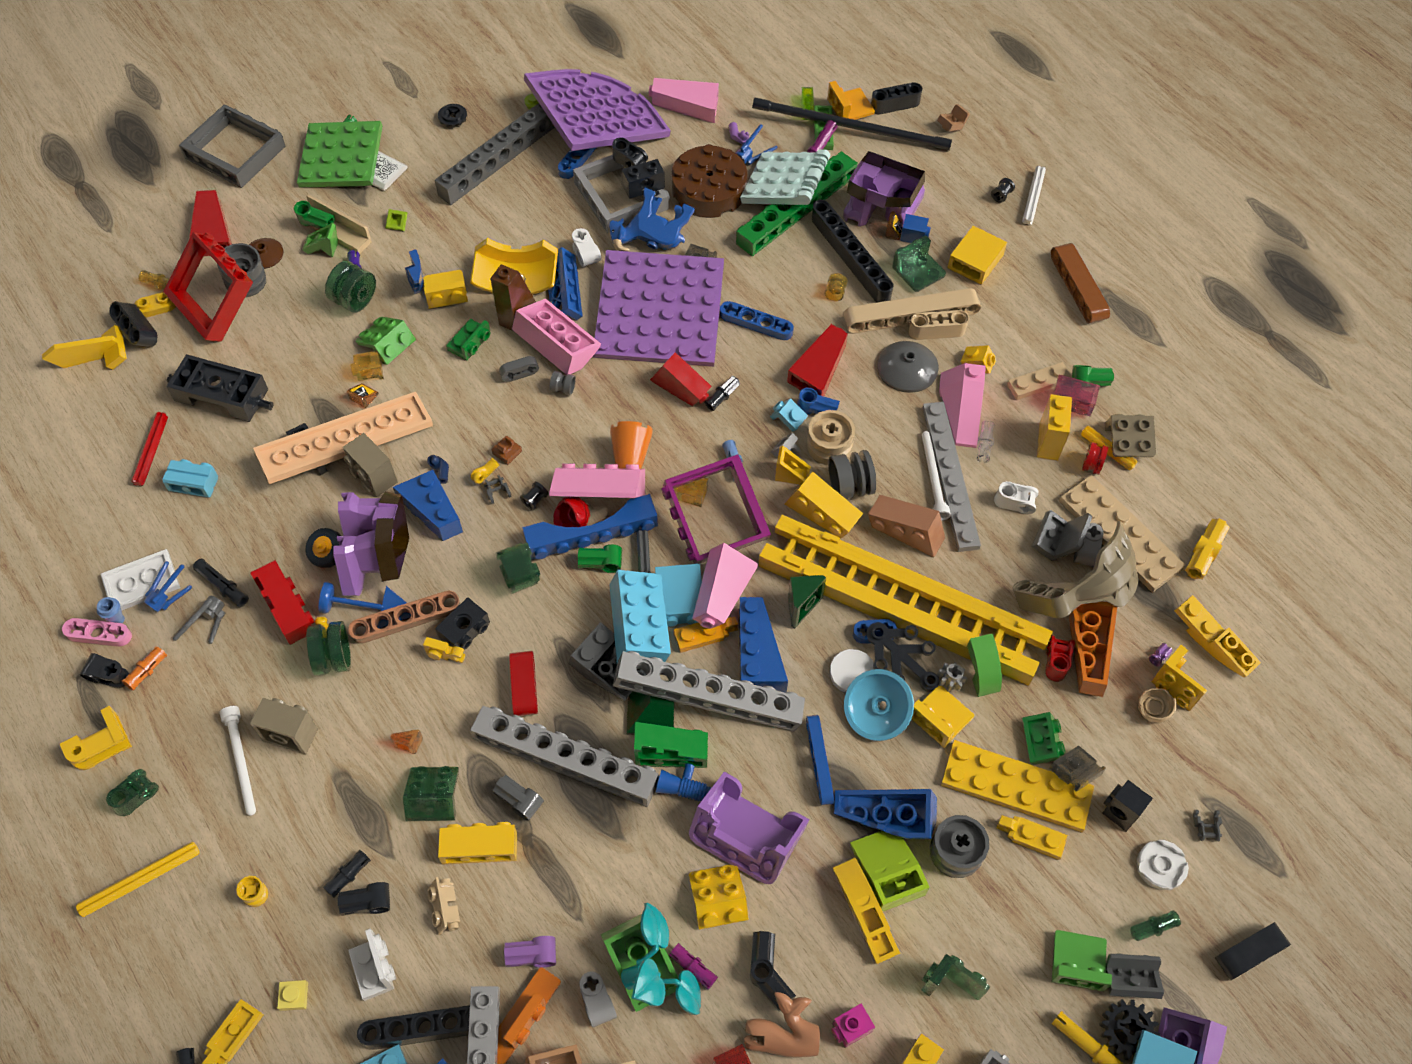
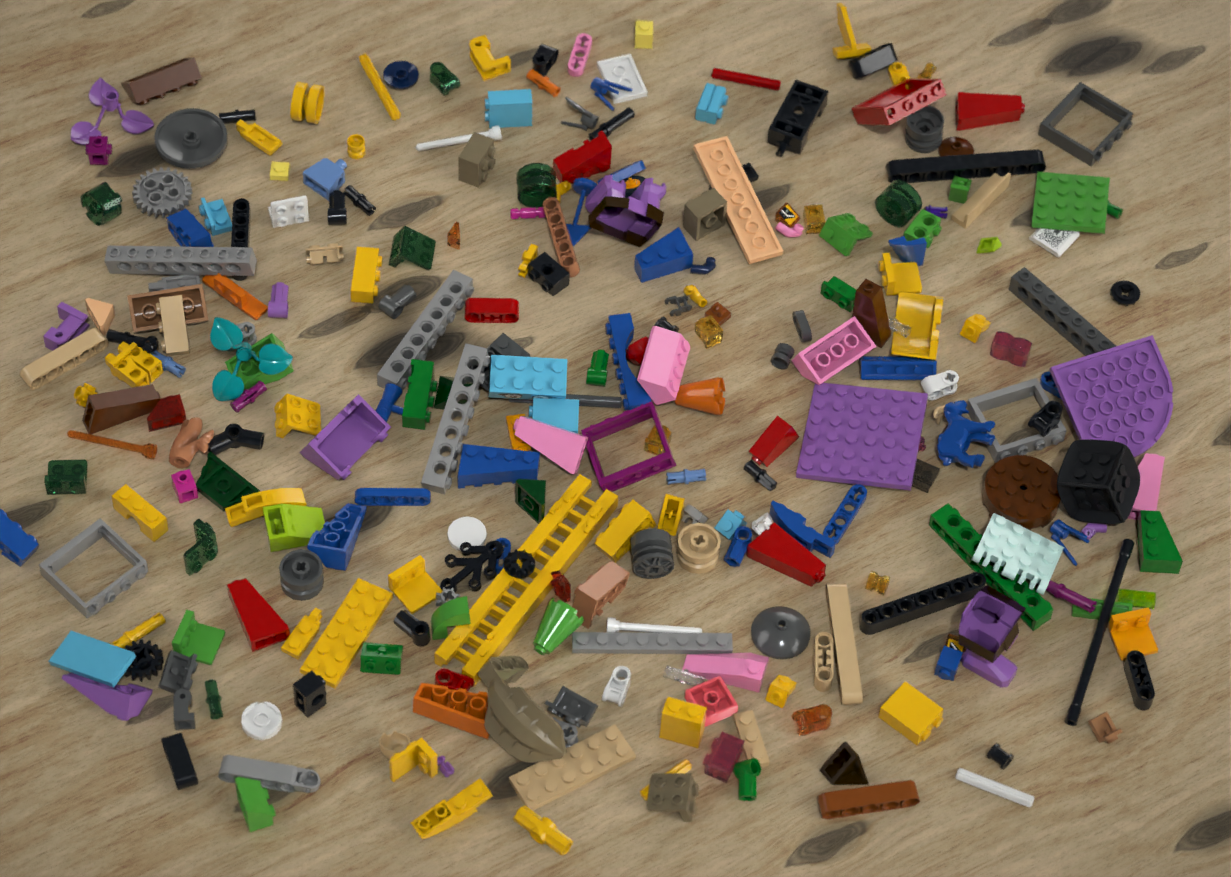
camera: 95 degrees right, 5 degrees down
medium blue cone [97,597,125,623] -> none
green piece [294,200,335,229] -> none
clear green brick [496,542,541,594] -> none
black brick [622,159,665,199] -> none
medium azure dish [844,669,914,741] -> none
clear green bracket [892,236,946,292] -> none
clear smoke plate [1049,746,1106,792] -> none
red wheel [1082,442,1109,475] -> none
dark grey piece [1193,810,1222,842] -> none
none -> dark grey leg [173,689,196,730]
none -> dark green wing [196,452,260,512]
none -> light grey piece [218,755,320,793]
none -> red slope [227,578,290,652]
none -> bright green slope [235,777,276,832]
none -> yellow wheel [290,81,325,124]
none -> medium blue torso [303,158,347,201]
none -> dark blue dish [383,61,419,89]
none -> black piece [394,610,431,647]
none -> medium azure brick [485,89,532,128]
none -> black gear [504,549,535,578]
none -> dark pink axle [510,207,546,219]
none -> bright green cone [533,598,584,655]
none -> clear red plate [551,571,571,602]
none -> beam [597,160,646,183]
none -> light yellow slope [635,20,653,49]
none -> coral brick [684,676,738,727]
none -> clear yellow brick [695,315,723,349]
none -> white plate [752,512,772,535]
none -> blue slope [770,501,836,558]
none -> bright pink arm [775,222,804,238]
none -> clear orange piece [792,704,832,736]
none -> dark brown slope [819,741,869,785]
none -> black beam [886,149,1046,184]
none -> bright green brick [904,209,942,248]
none -> yellow bracket [960,314,991,343]
none -> clear pink brick [990,331,1032,367]
none -> black piece [1057,439,1140,524]
none -> green wedge [1137,510,1183,574]

